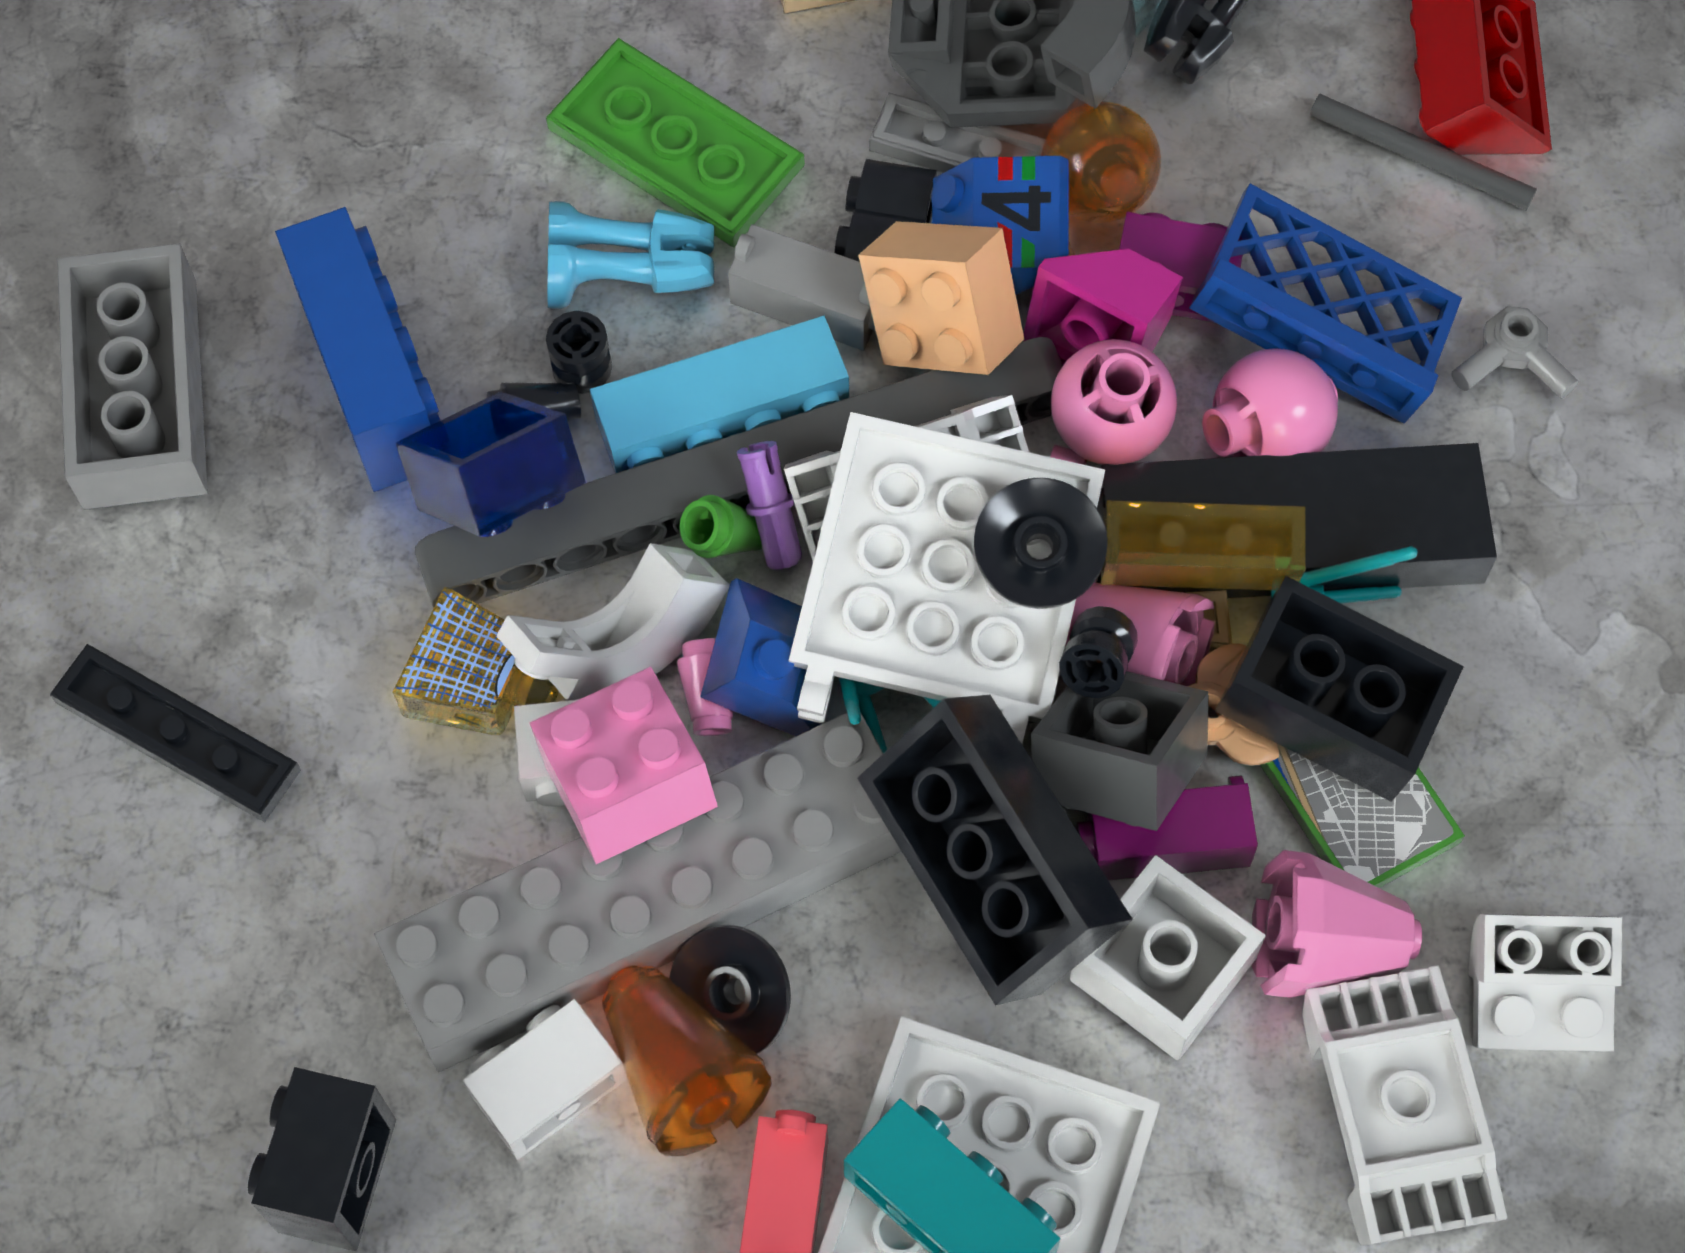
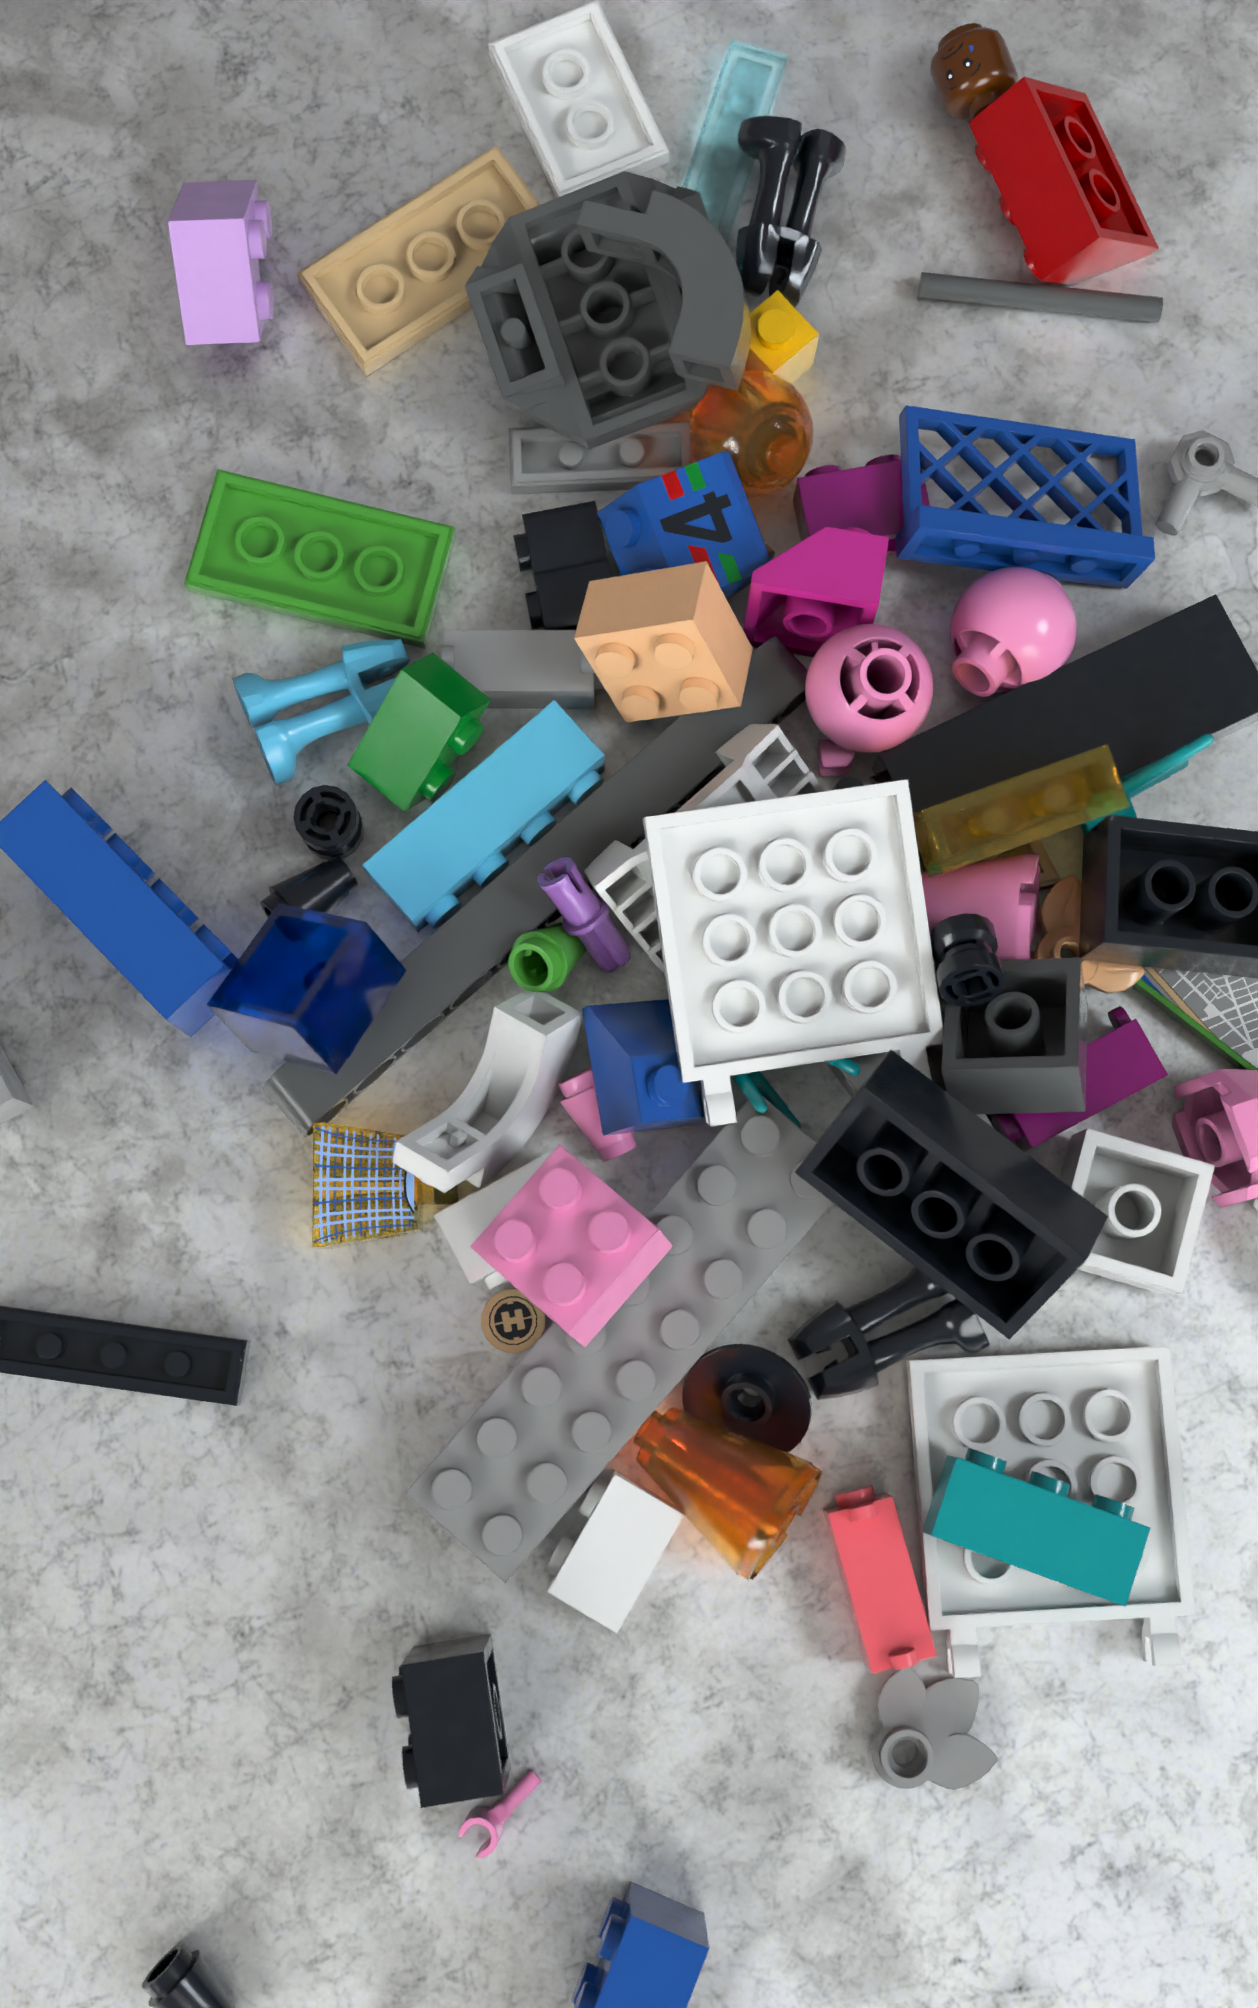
camera: 25 degrees left, 15 degrees up
black dish [974,478,1108,609] -> none
none -> green piece [347,653,491,812]
none -> tan tile [481,1288,546,1353]
none -> yellow brick [742,290,819,404]
none -> black piece [787,1266,990,1400]

